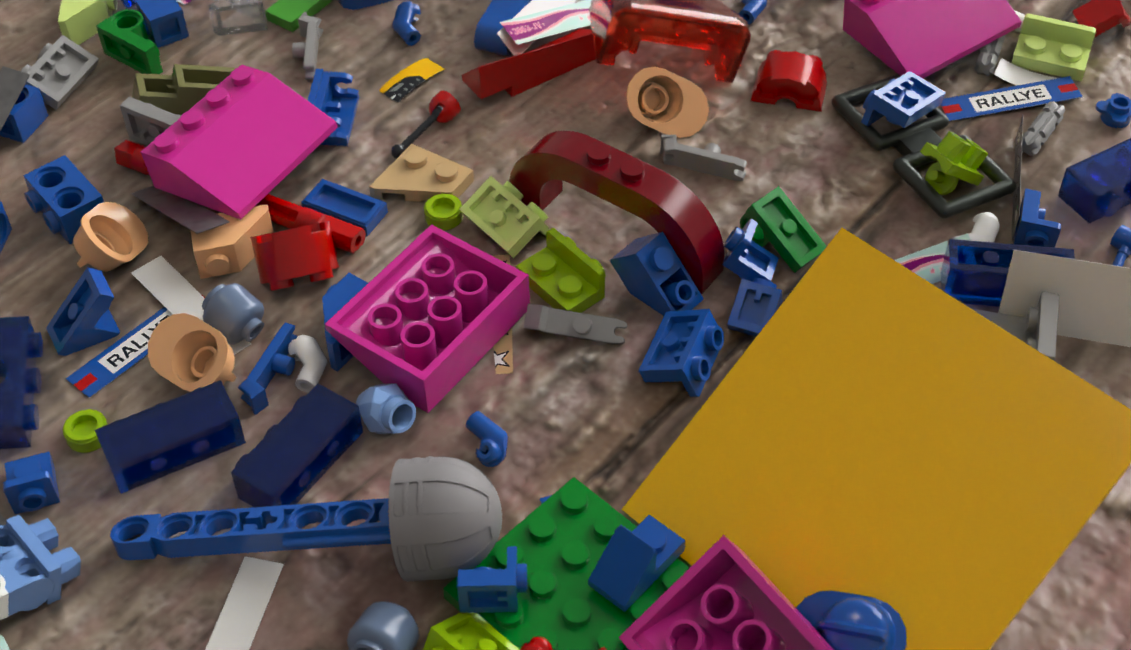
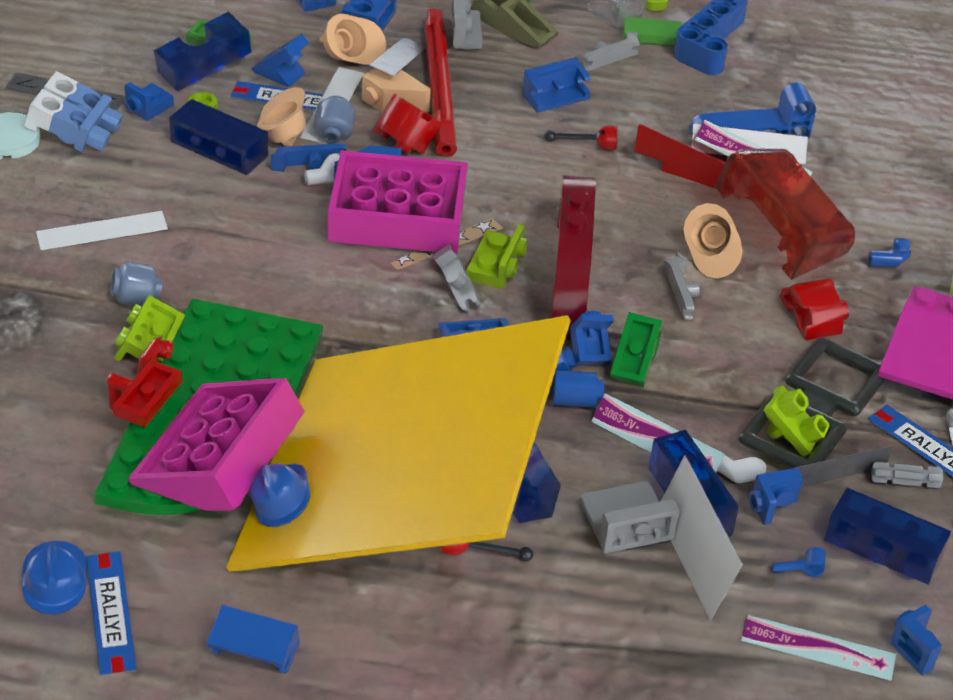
camera: 55 degrees right, 5 degrees down
piece [110,456,502,581] -> none
dark pink slope [141,65,338,220] -> none
clear blue brick [231,384,363,507] -> none
blue tile [301,179,388,237] -> none
light blue rock [356,383,416,434] -> none
tan wing [369,144,474,202] -> none
sticker [379,58,445,102] -> none
blue arm [392,1,421,46] -> none
lime tile [424,194,463,230] -> none
blue bracket [457,546,527,613] -> none
yellowish green bracket [459,176,550,258] -> none
blue arm [466,411,508,467] -> none
blue slope [588,515,686,612] -> none
blue slope [609,231,704,316] -> none
blue bracket [861,71,946,128] -> none

